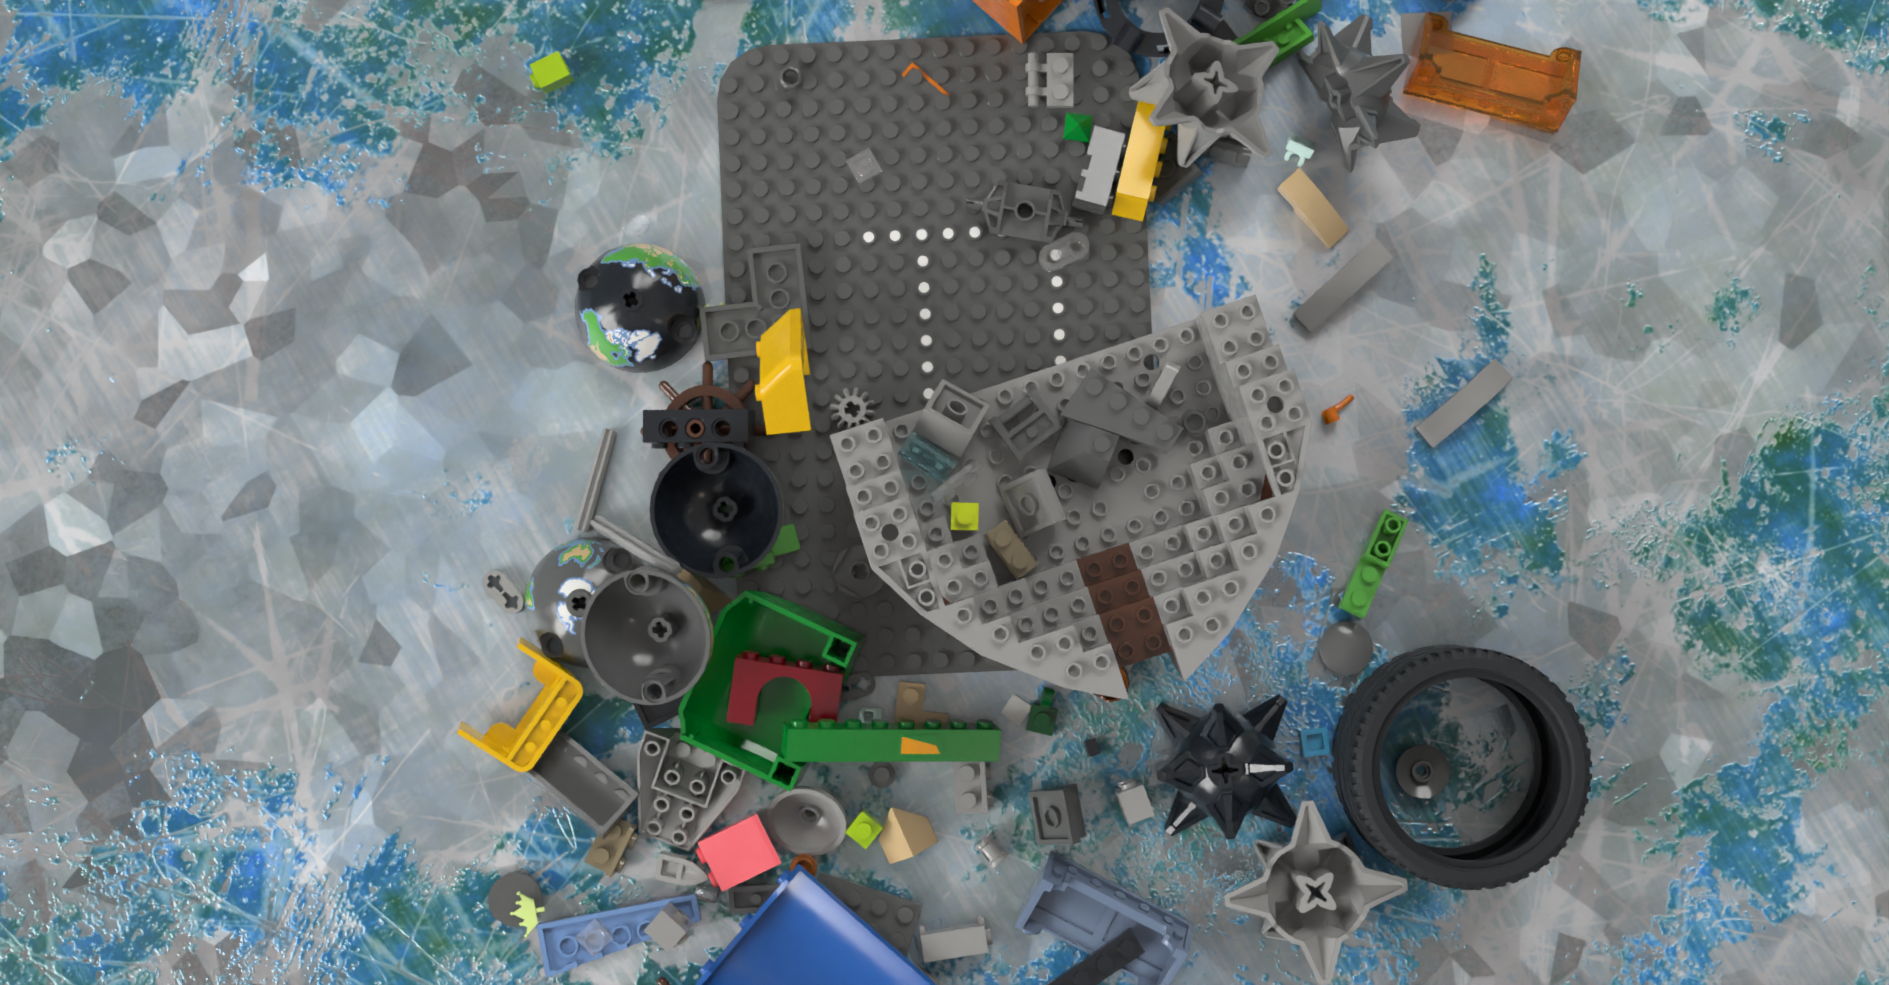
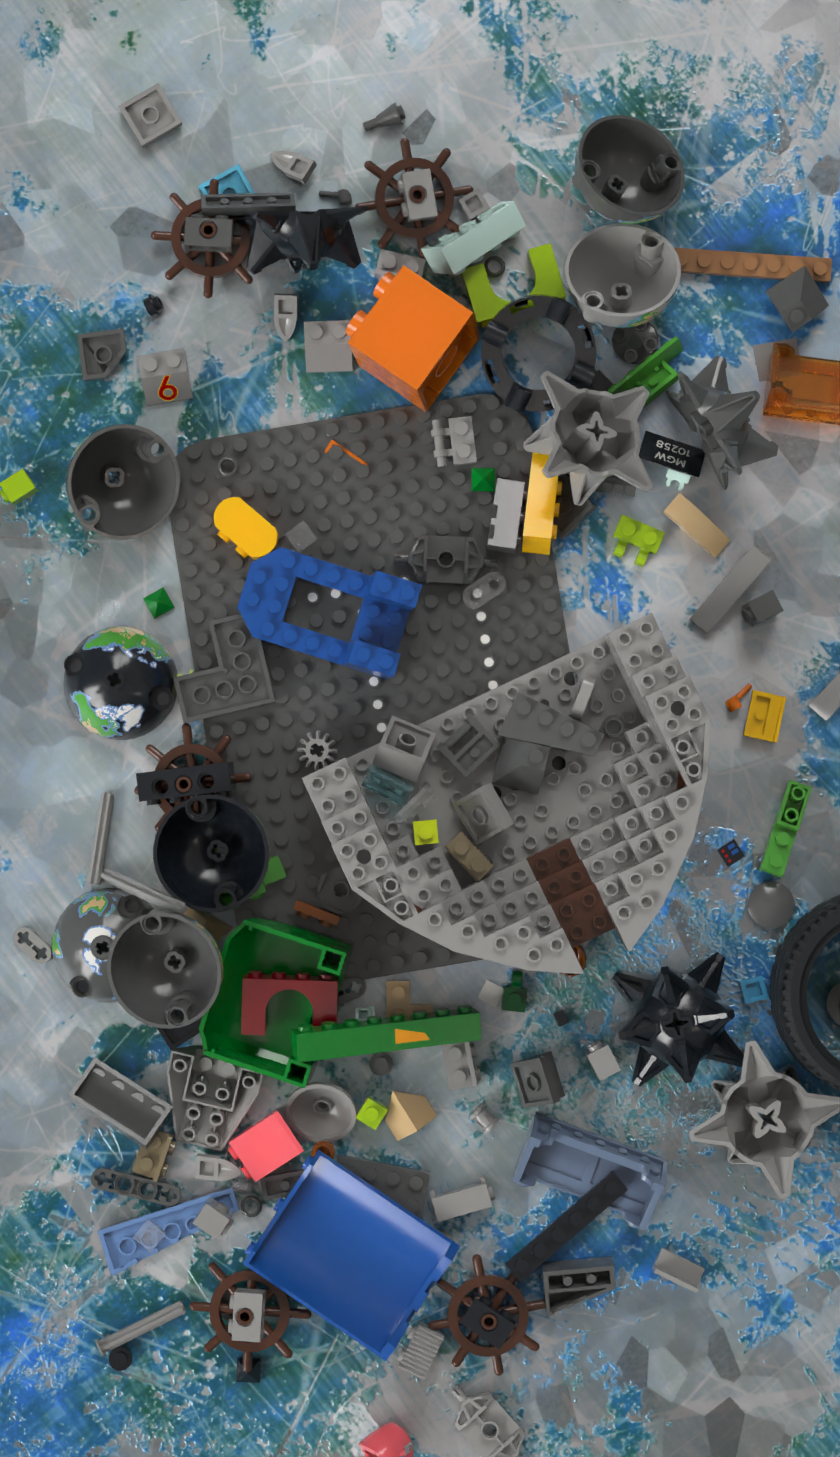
camera: 10 degrees left, 0 degrees up
yellow windscreen [457,636,583,772] -> none
dark grey tile [488,872,543,927] -> none
yellowish green piece [510,891,545,938] -> none
yellow windscreen [755,308,811,435] -> none
none -> dark grey piece [66,424,180,540]
none -> dark grey beam [91,1167,181,1206]
none -> green slope [143,587,175,619]
none -> yellow brick [214,497,278,560]
none -> blue bracket [237,547,422,679]
none -> dark grey piece [240,1196,262,1218]
none -> dark orange plate [293,899,341,928]
none -> lime plate [612,514,665,567]
none -> black sticker [639,431,705,478]
none -> black sticker [717,839,745,867]
none -> dark grey brick [741,590,784,627]
none -> yellow plate [743,690,786,743]

